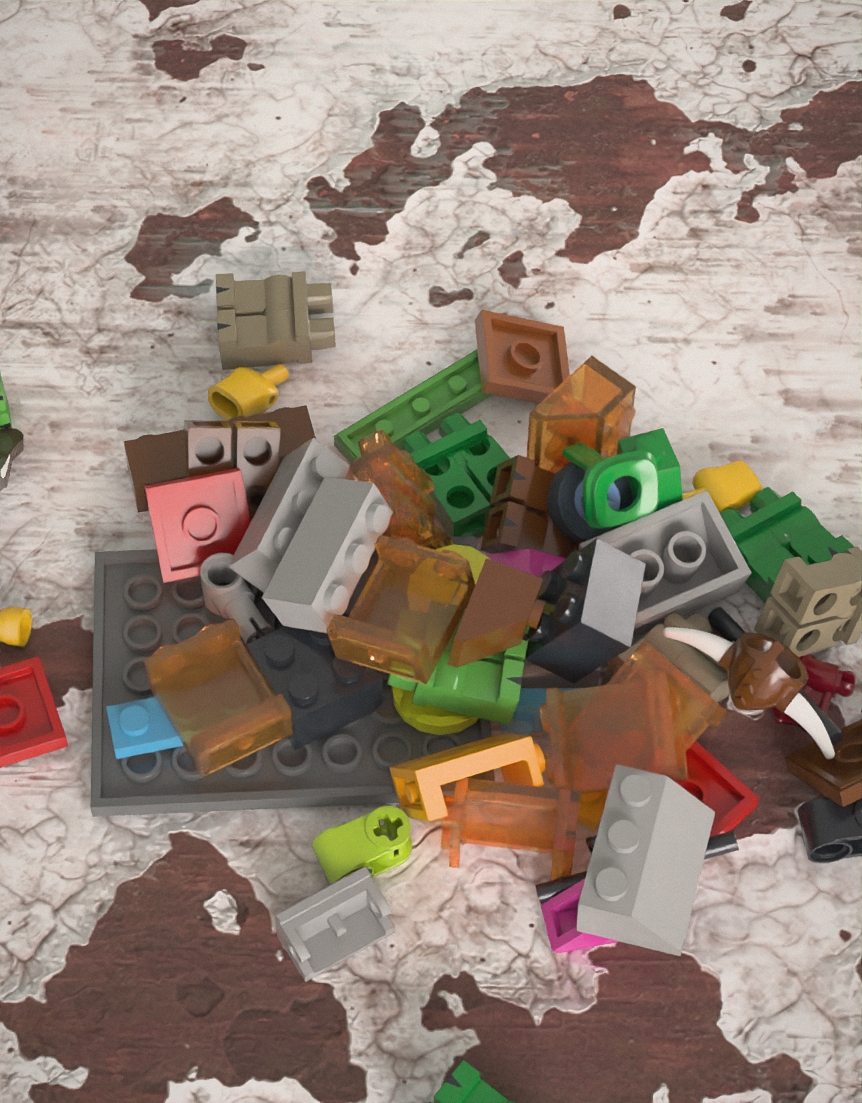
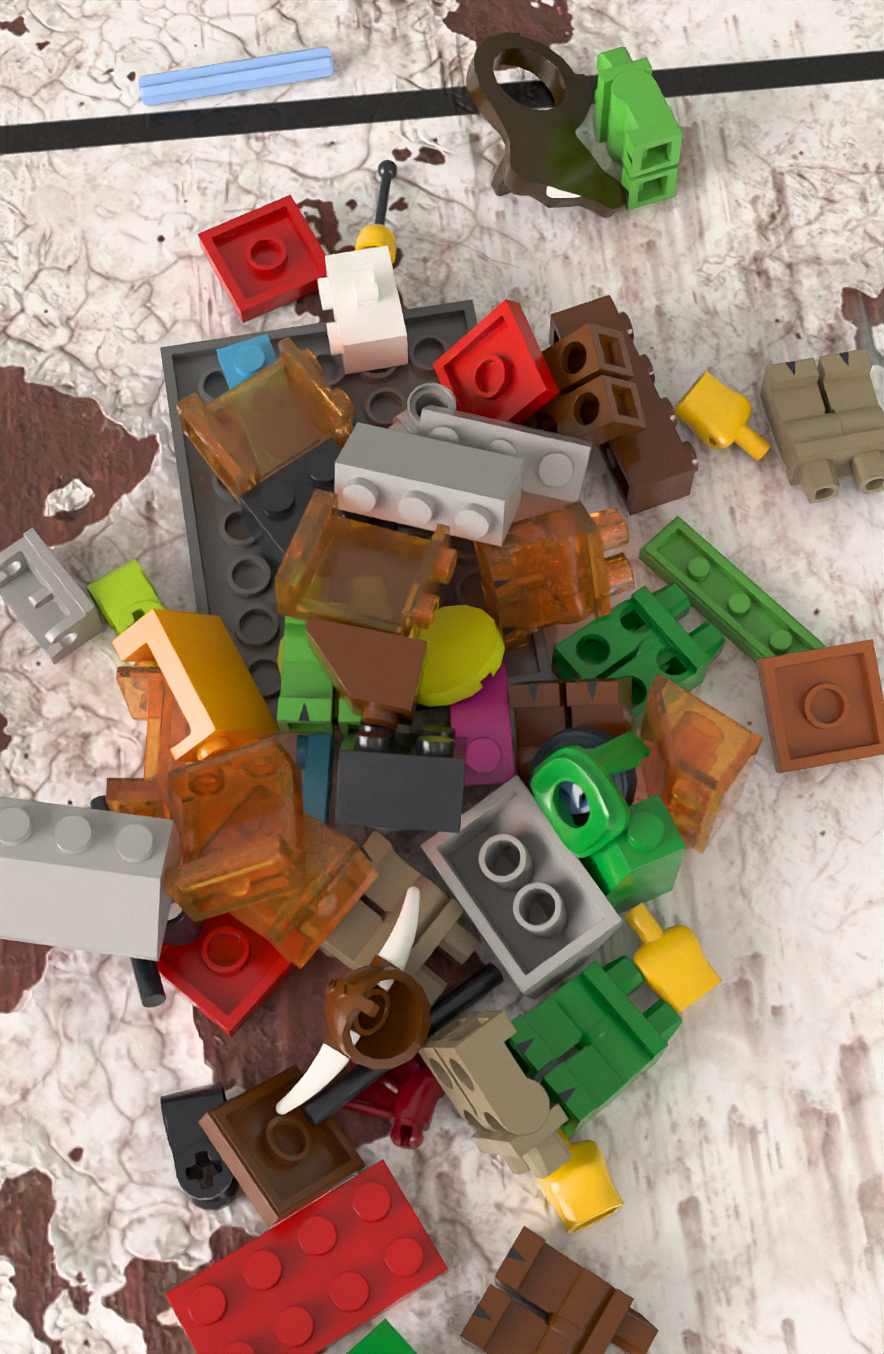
camera: 85 degrees right, 10 degrees up
none -> white brick [318,245,408,374]

